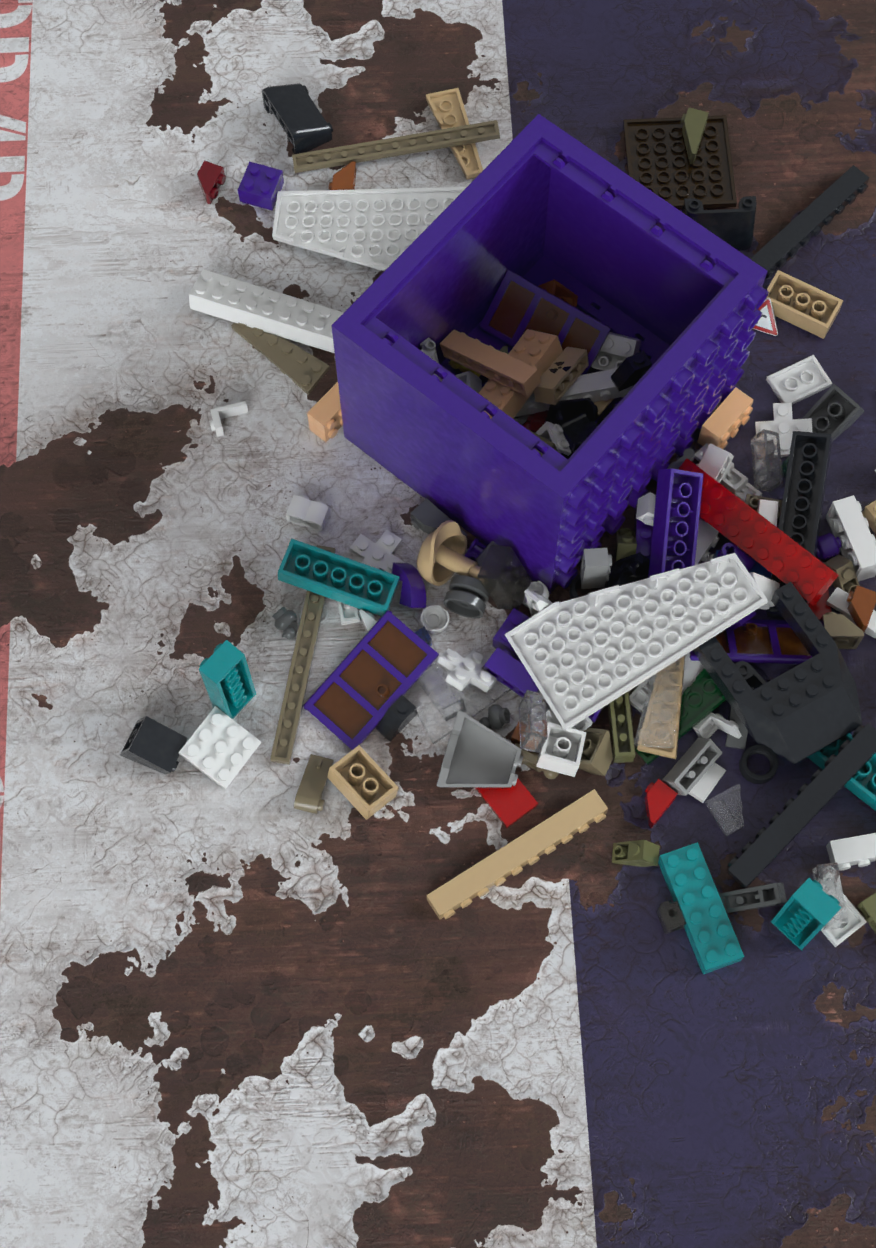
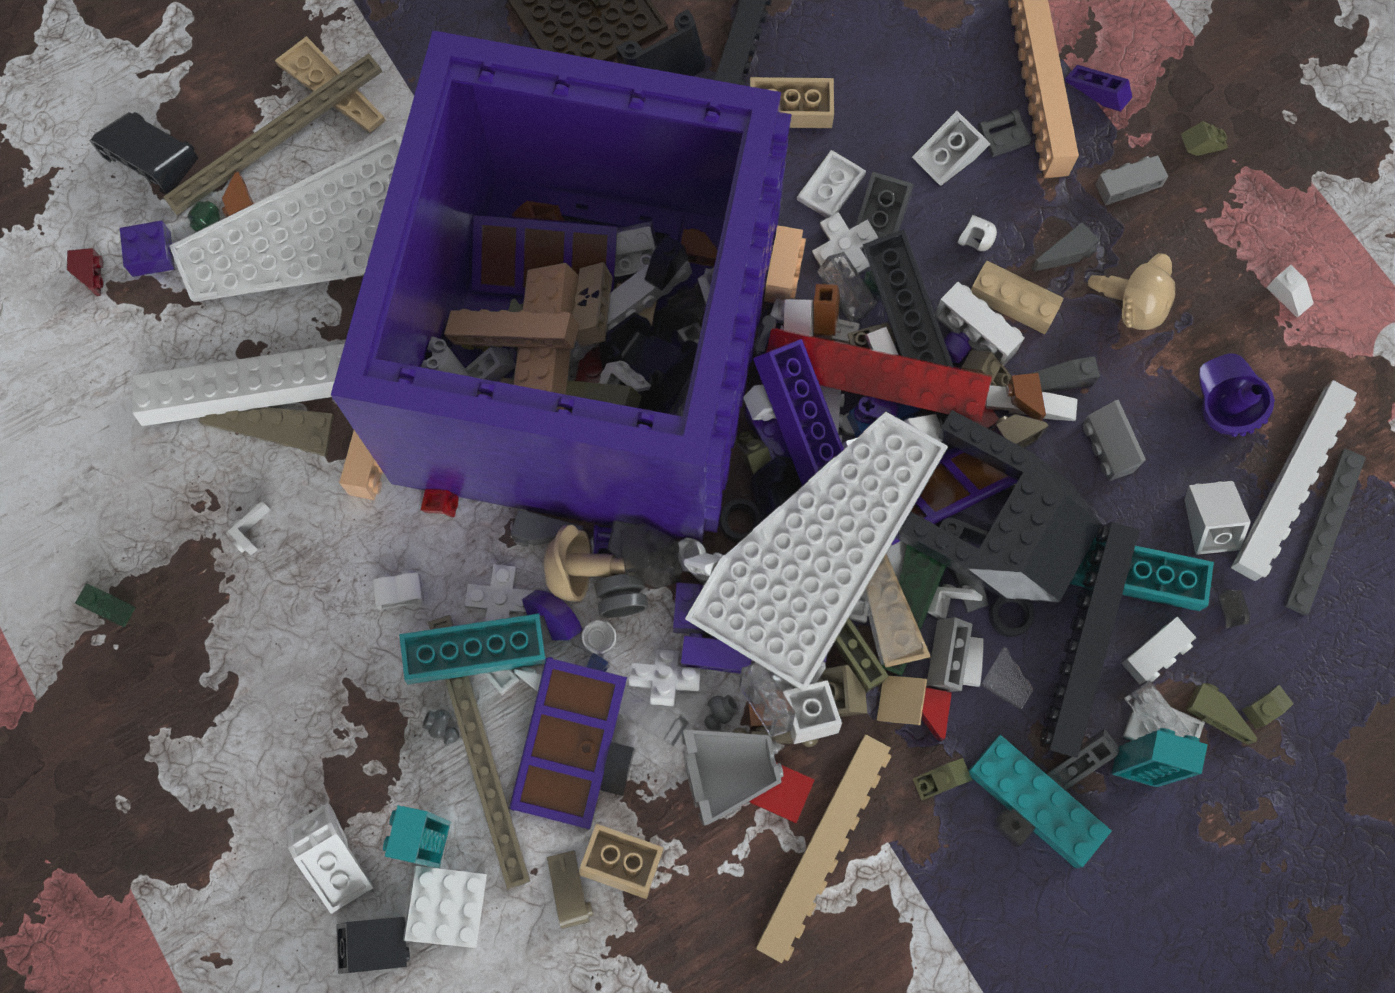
camera: 30 degrees left, 5 degrees up
light grey brick [580,548,612,589] -> none
none -> clear green slope [75,583,136,627]
none -> clear green head [187,201,220,232]
none -> white bracket [287,803,373,914]
none -> red bracket [420,489,459,517]
none -> dark orange slope [814,284,841,336]
none -> tan piece [877,676,927,725]

